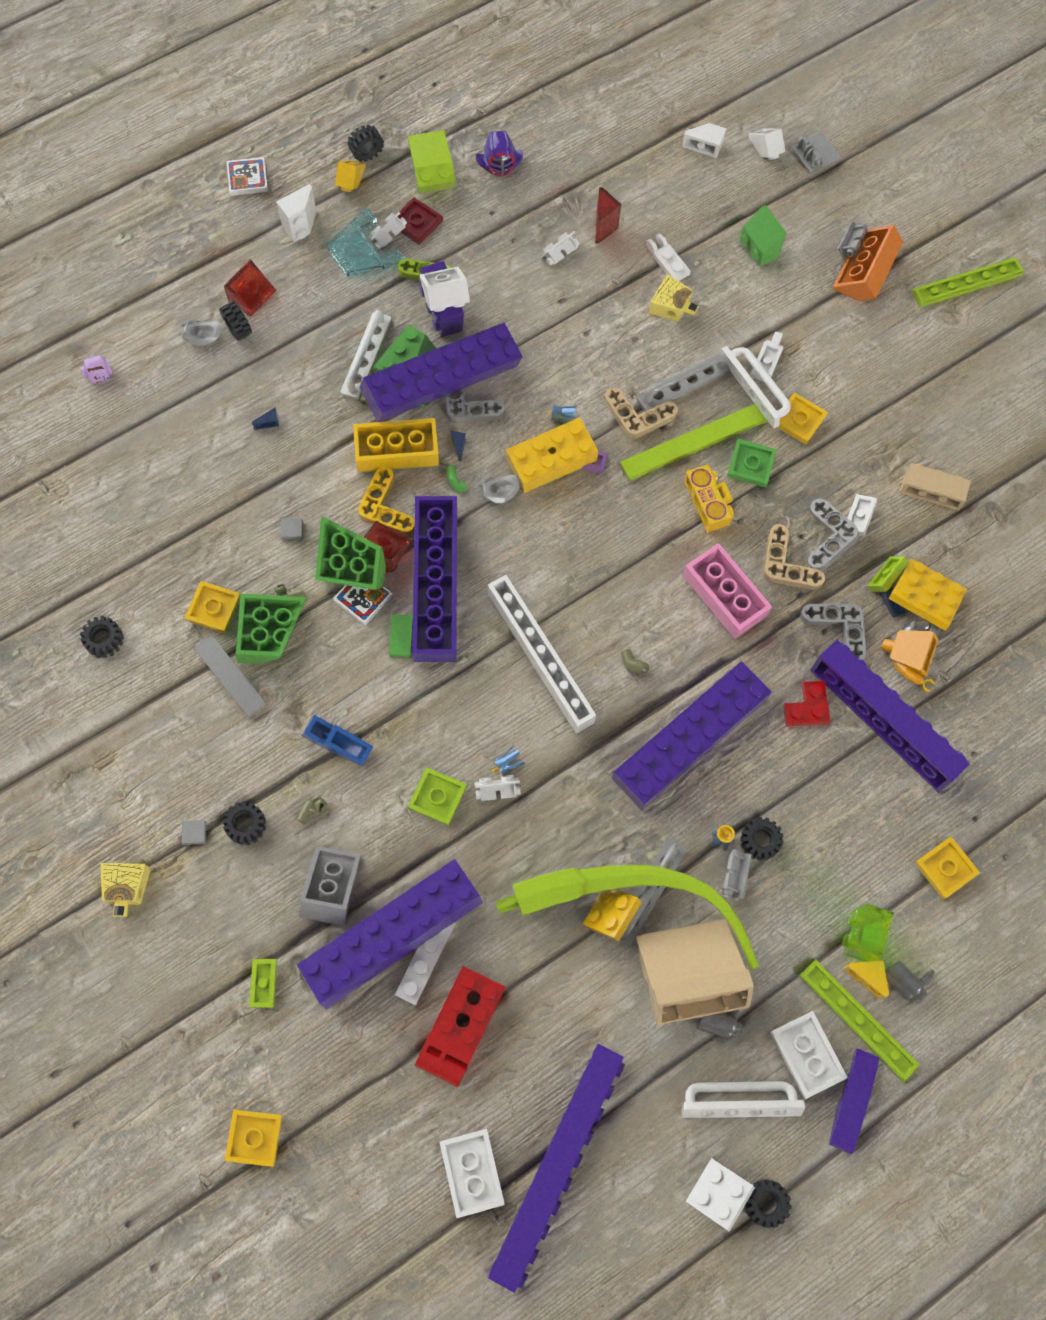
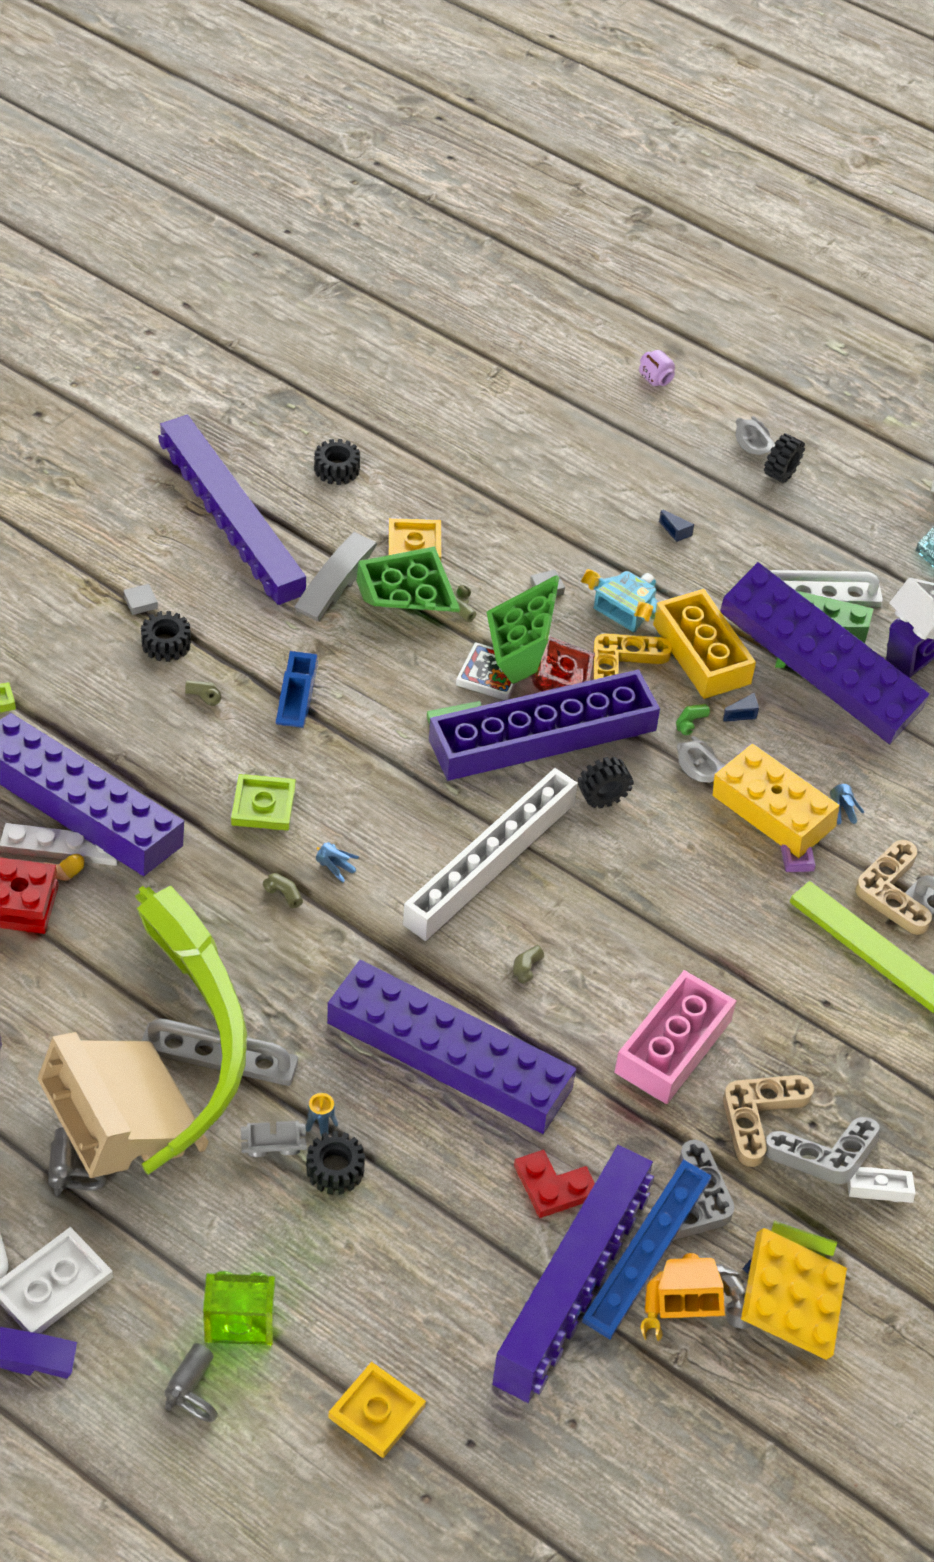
camera: 70 degrees right, 20 degrees down
light yellow torso [101,863,151,918] -> none
clear red slope [224,259,276,317] -> none
light grey slope [299,846,361,926] -> none
light grey beam [446,389,505,423] -> none
white hinge [475,775,521,801] -> none
yellow plate [582,889,642,942] -> none
yellow piece [684,465,734,533] -> none
bright green plate [727,439,777,488] -> none
lime tile [799,959,920,1082] -> none
yellow slope [843,960,889,1000] -> none
none -> yellow arm [43,853,85,881]
none -> brick [158,414,306,605]
none -> olive arm [263,873,303,908]
none -> black tyre [578,757,634,808]
none -> medium azure torso [580,569,658,632]
none -> blue plate [582,1159,712,1340]

